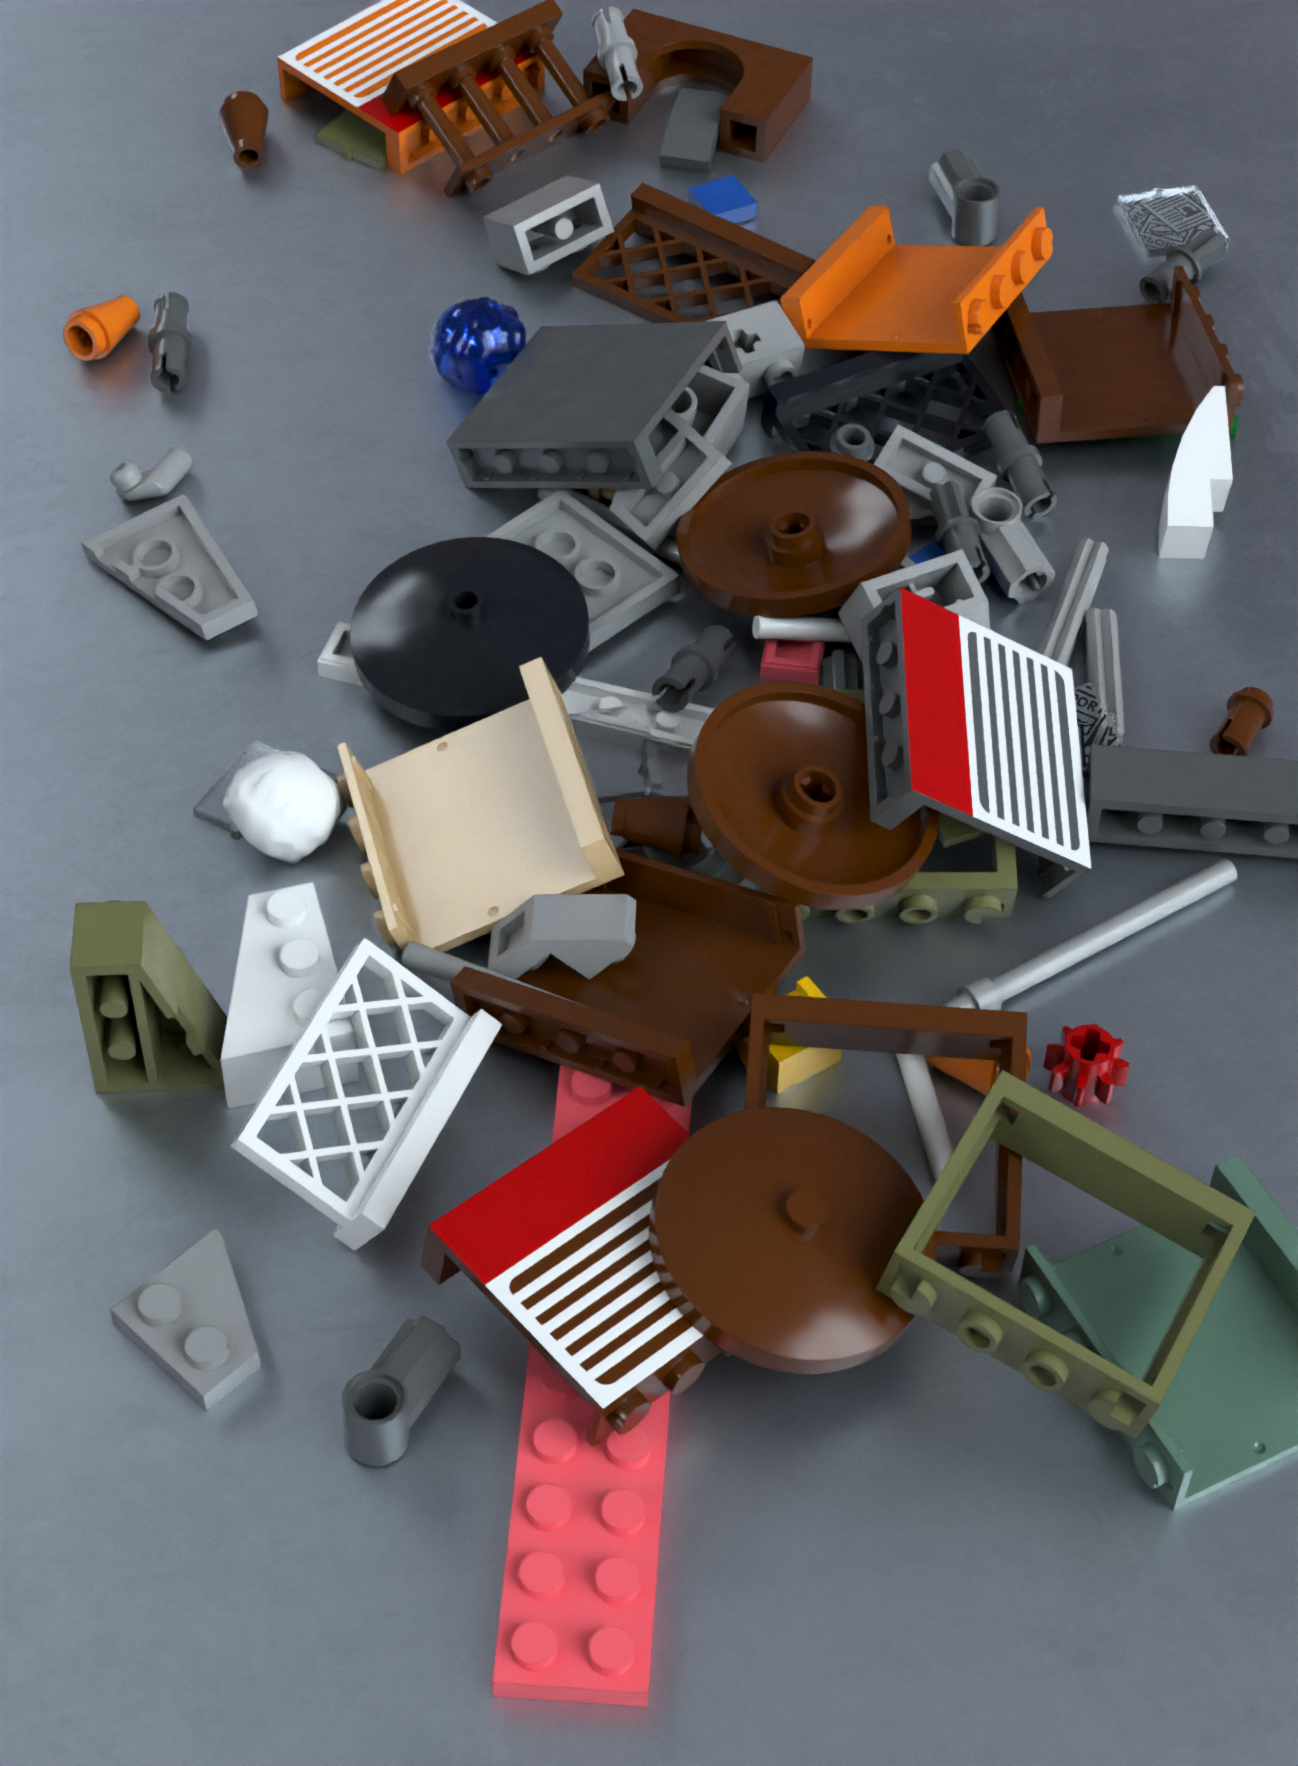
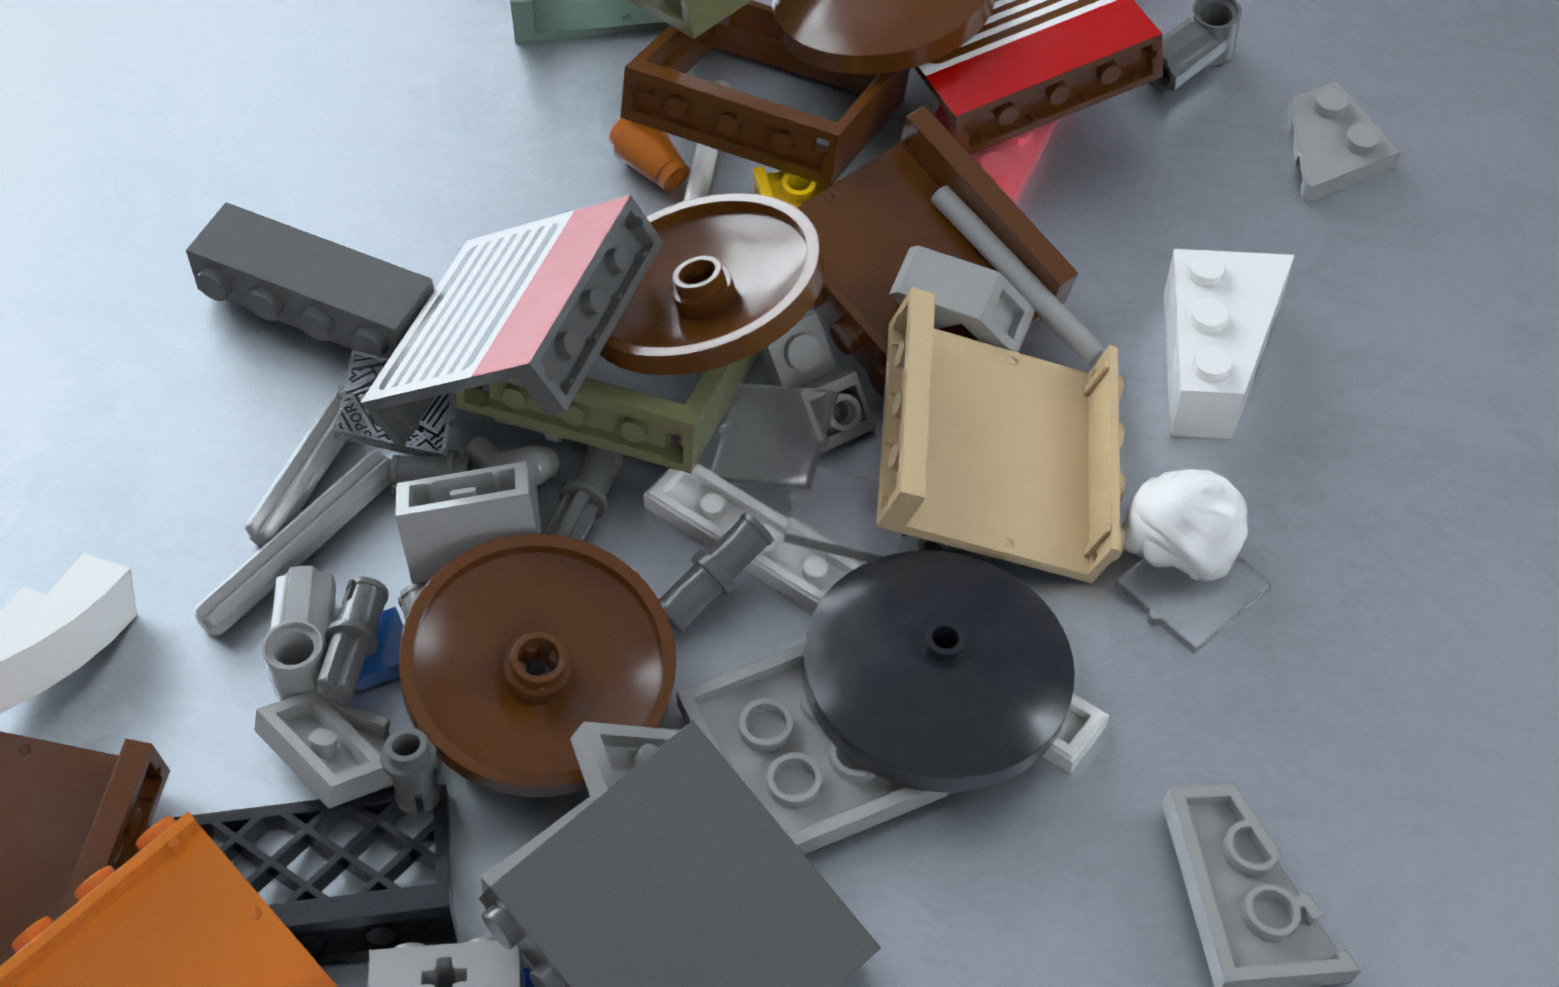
camera: 160 degrees left, 5 degrees up
olive wedge [70,900,228,1094] -> none
white fence [230,938,502,1251] -> none
reddish brown cone [610,796,702,858] -> none
light grey bar [938,859,1237,1010] -> none
dark grey pin [982,410,1058,518] -> none
red gear [1043,1023,1130,1107] -> none
reddish brown pin [1209,687,1274,756] -> none

